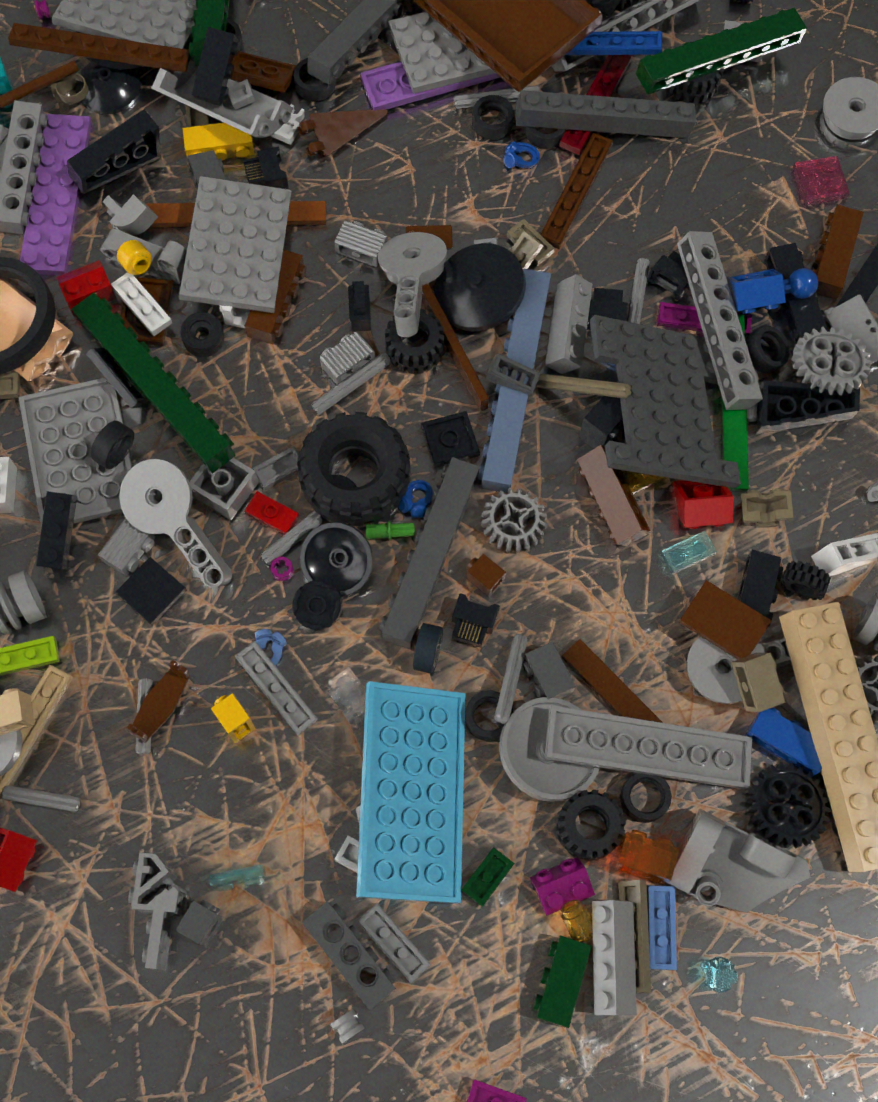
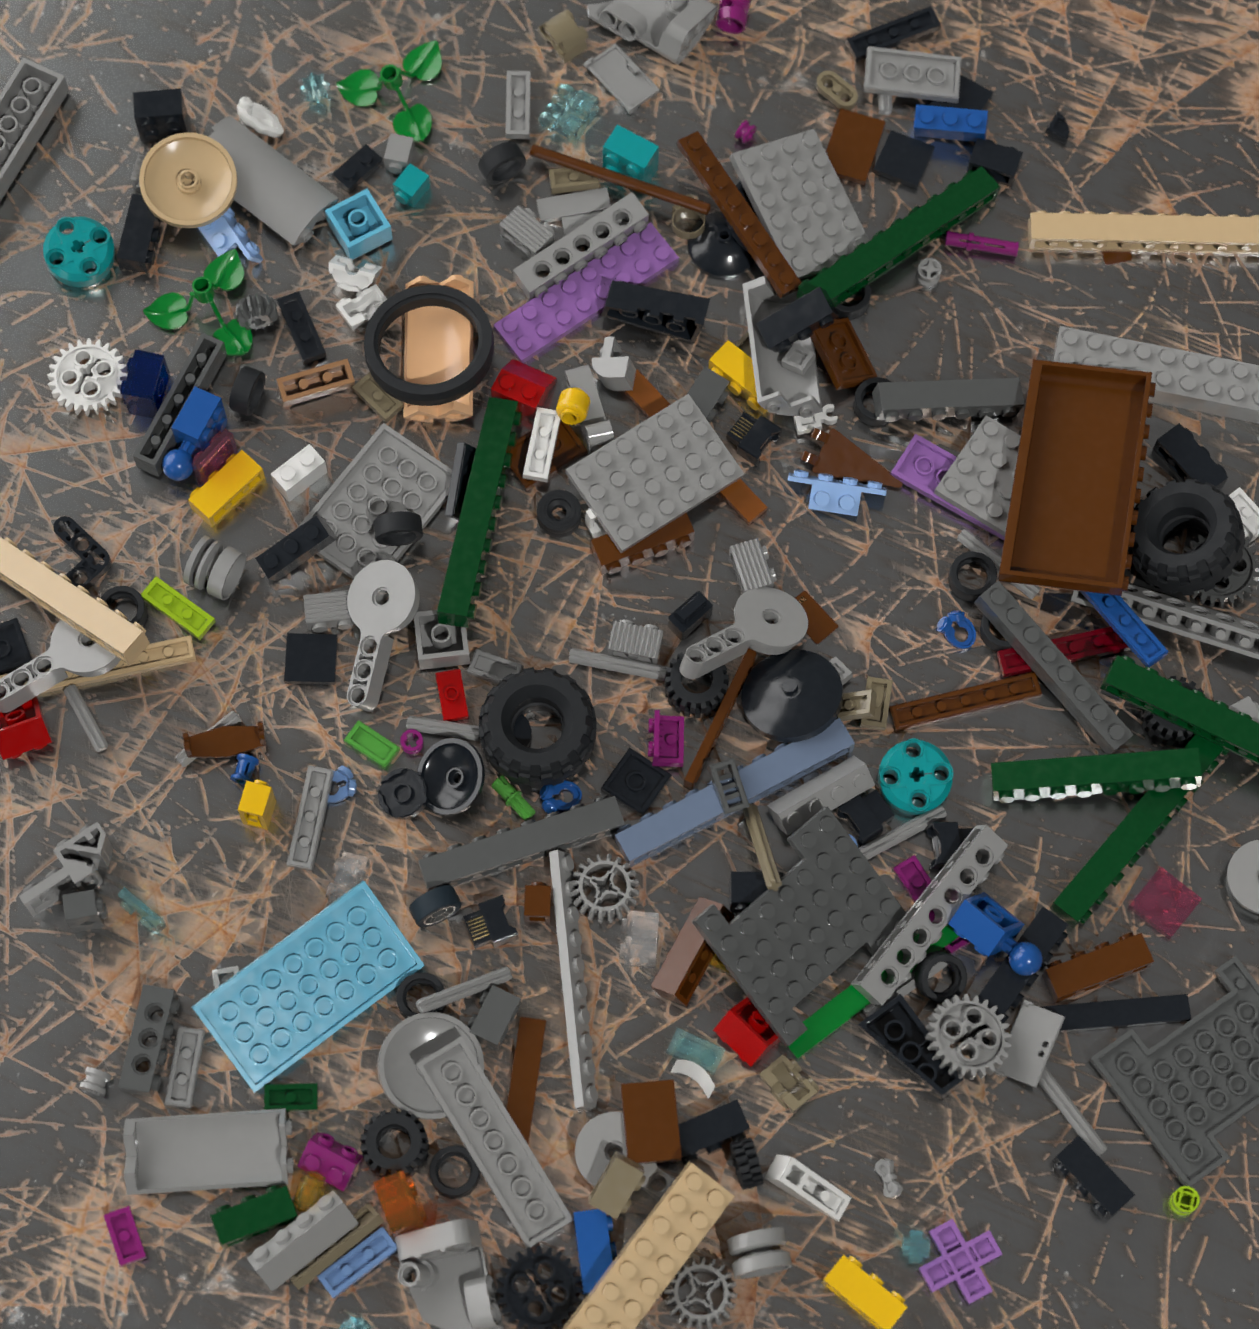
camera: 50 degrees right, 0 degrees up
none -> light grey cylinder [123,1108,294,1195]
none -> blue bush [230,754,259,785]
none -> bright green tile [344,720,400,770]
none -> light grey plate [549,850,598,1111]
none -> clear brick [619,911,659,968]
none -> magenta bracket [648,710,684,767]
none -> white sticker [670,1059,715,1099]
none -> light blue bracket [788,470,887,516]
none -> teal piece [877,738,954,815]
none -> dark green brick [991,748,1202,803]
none -> dark green brick [1050,734,1230,928]

